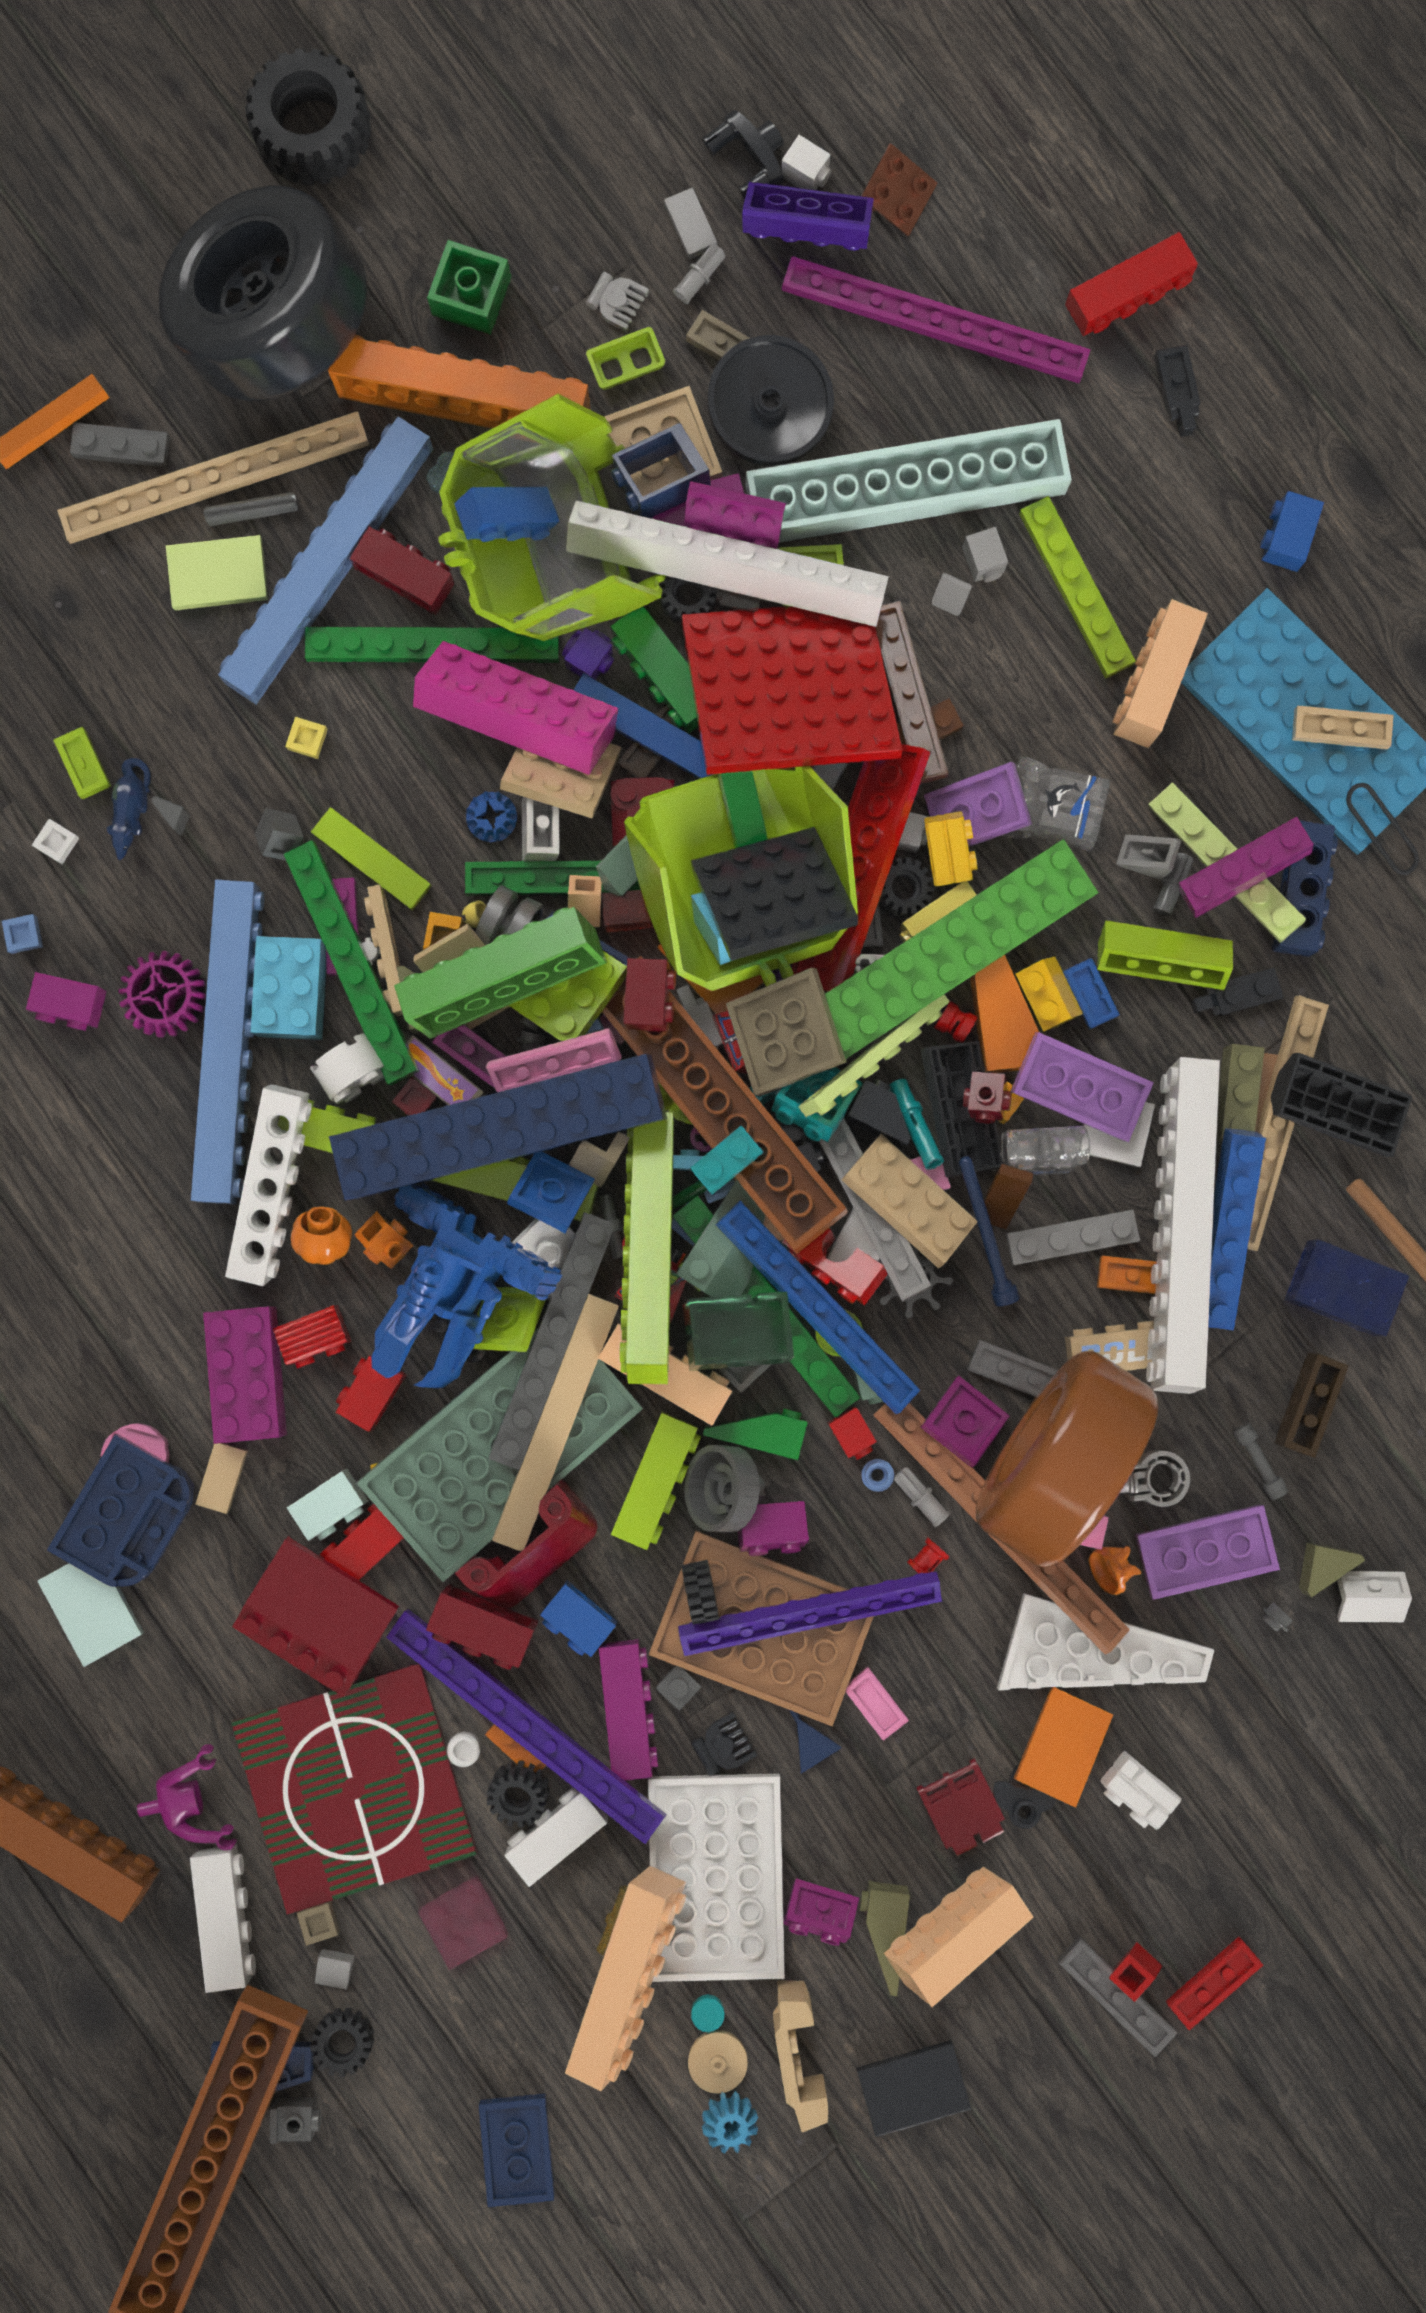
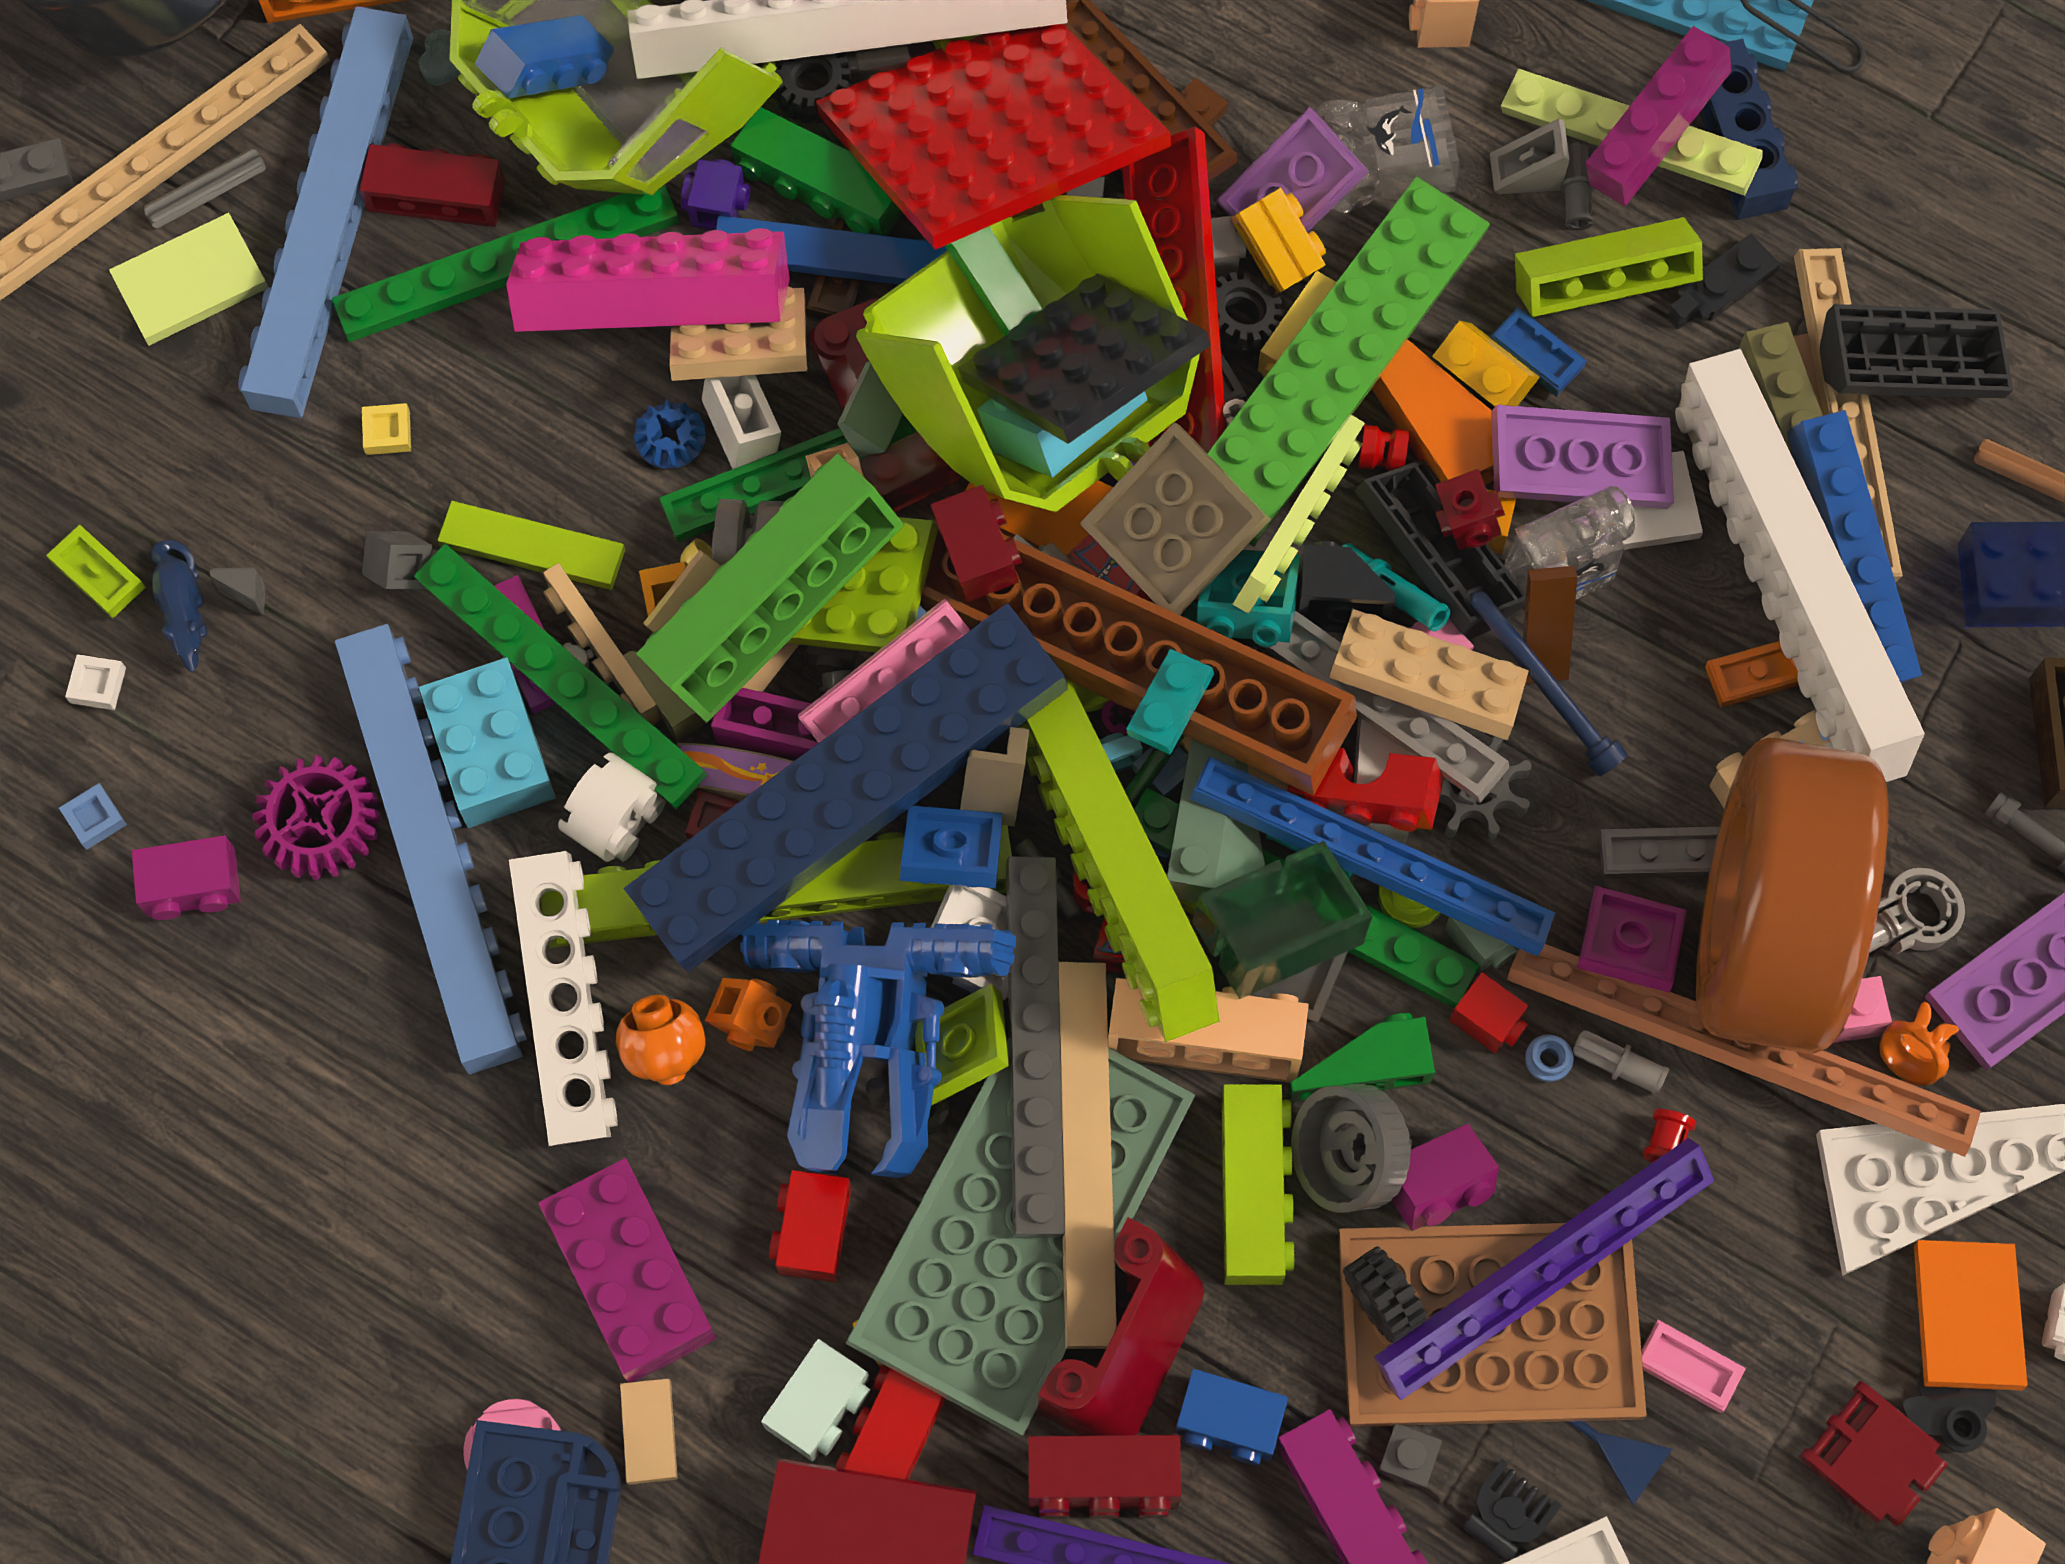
camera: 20 degrees left, 15 degrees down
red brick [273,1305,351,1369] -> none
light grey plate [1006,1209,1140,1265] -> none

